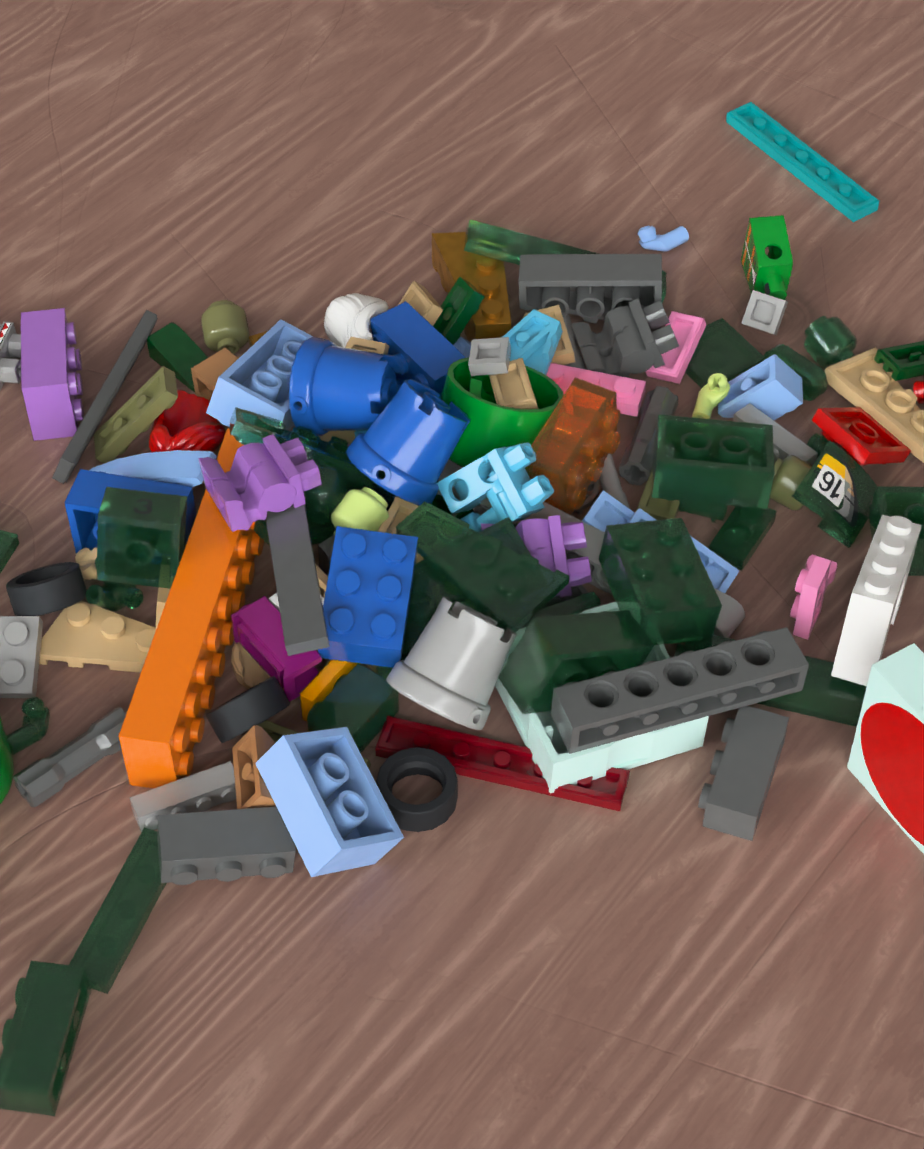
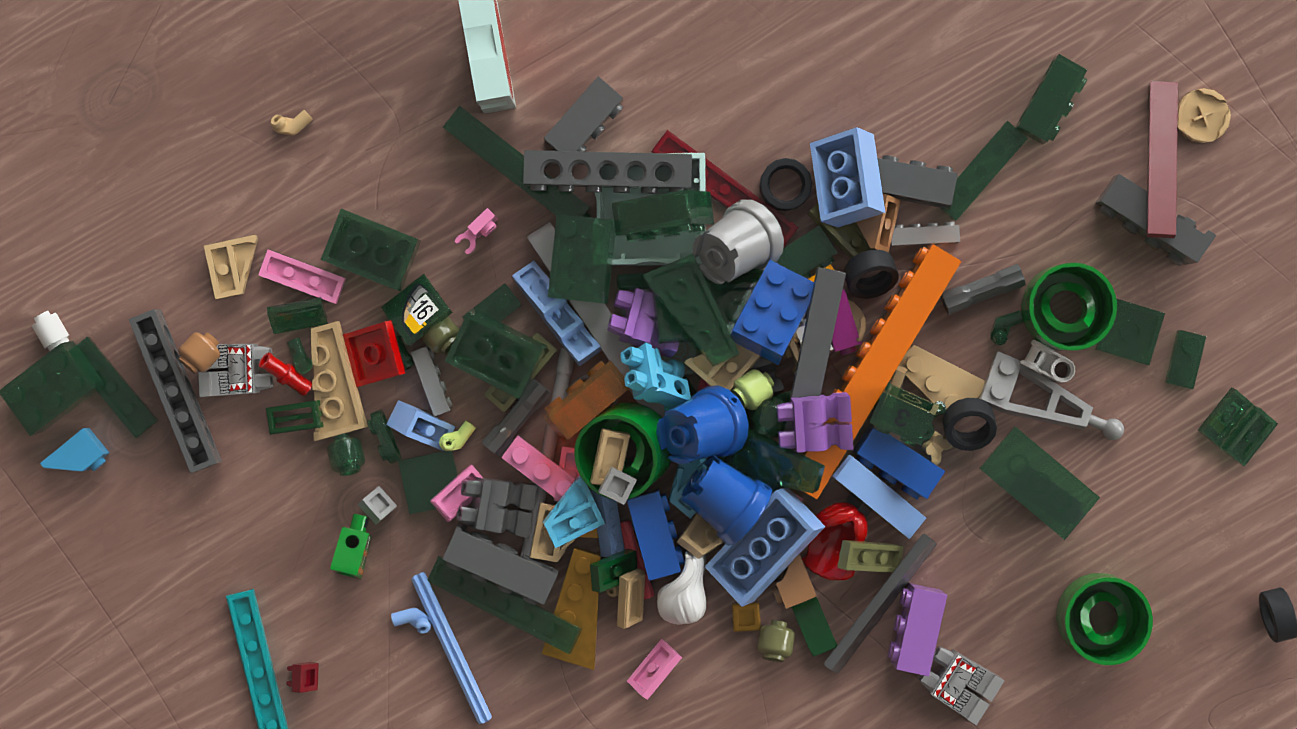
camera: 160 degrees left, 40 degrees up
white arch [831,515,922,686] -> none
none -> dark red tile [286,662,319,693]
none -> light blue axle [411,572,492,724]
none -> bright pink plate [627,639,682,700]

